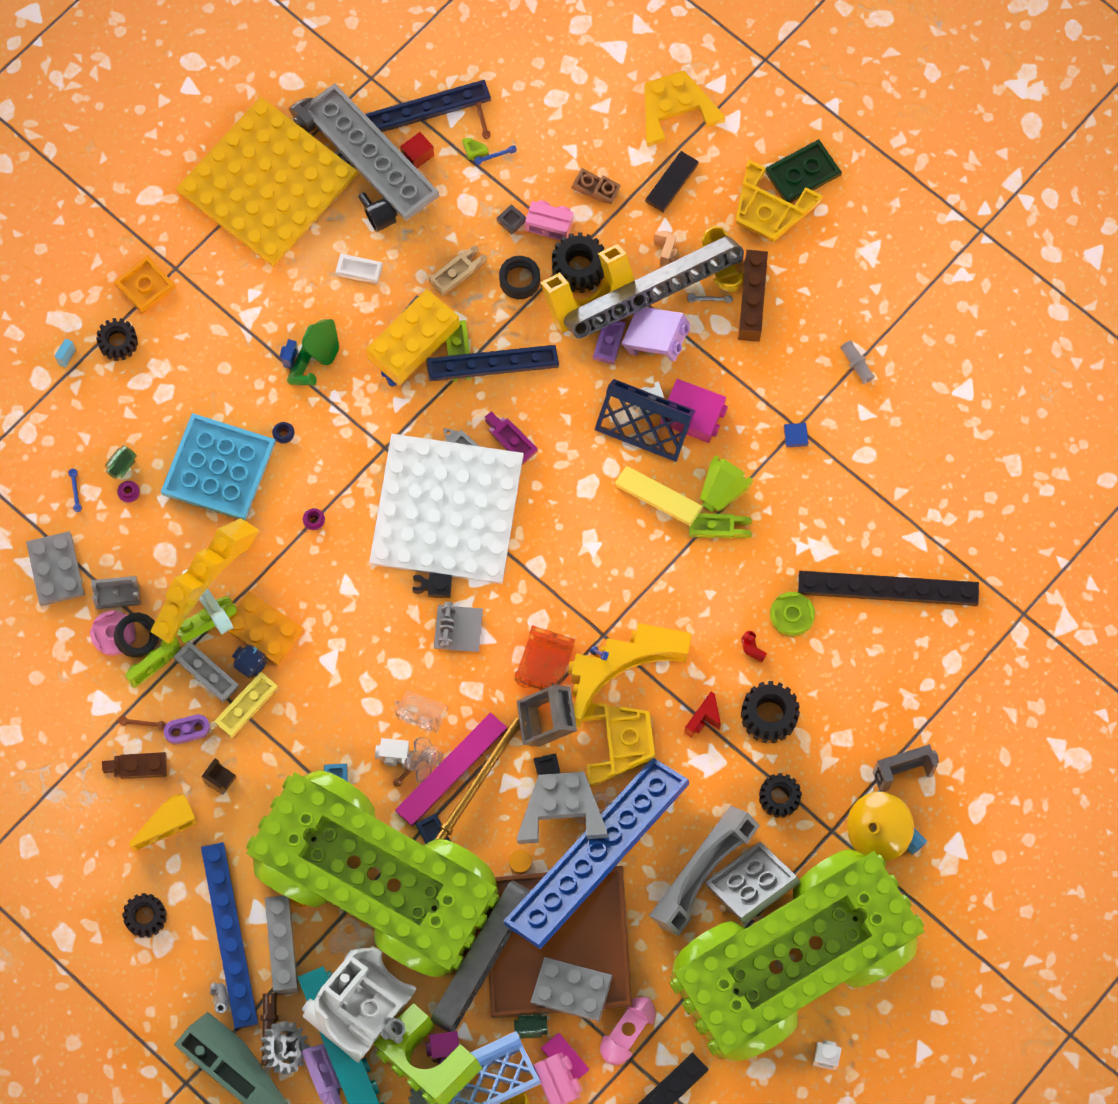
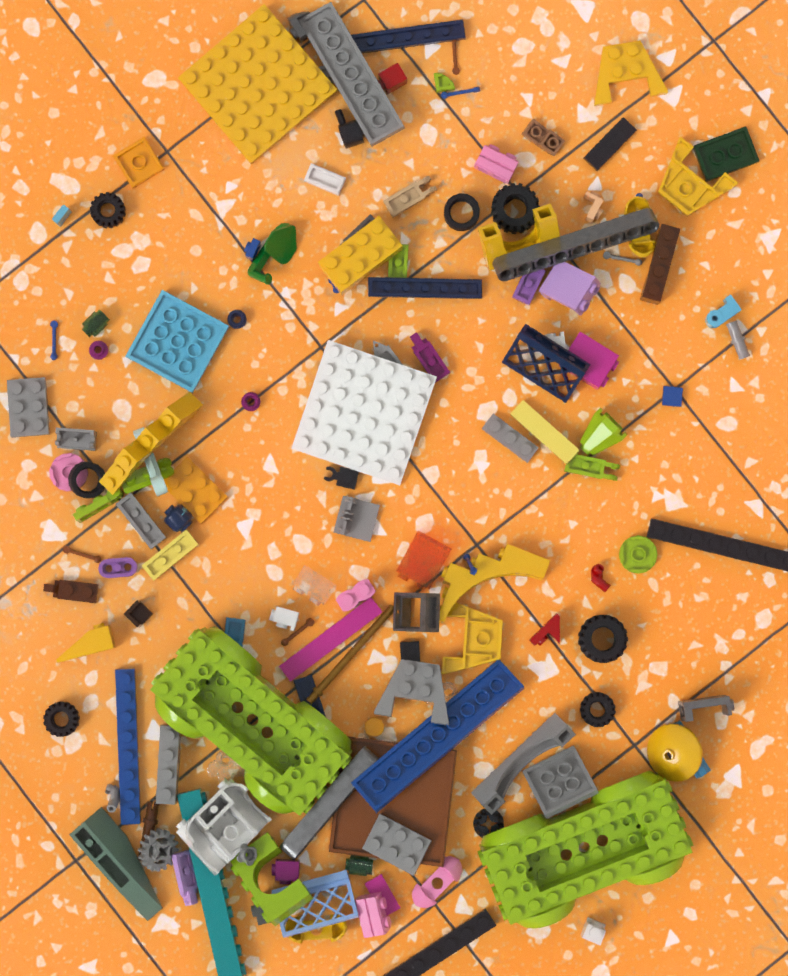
camera: 10 degrees right, 15 degrees up
clear plate [404,737,443,782] -> none
dark grey tile [496,204,526,235] -> none
none -> bright pink brick [336,579,376,612]
none -> black gear [473,809,504,838]
none -> light grey plate [482,413,539,463]
none -> medium azure leg [705,294,742,328]

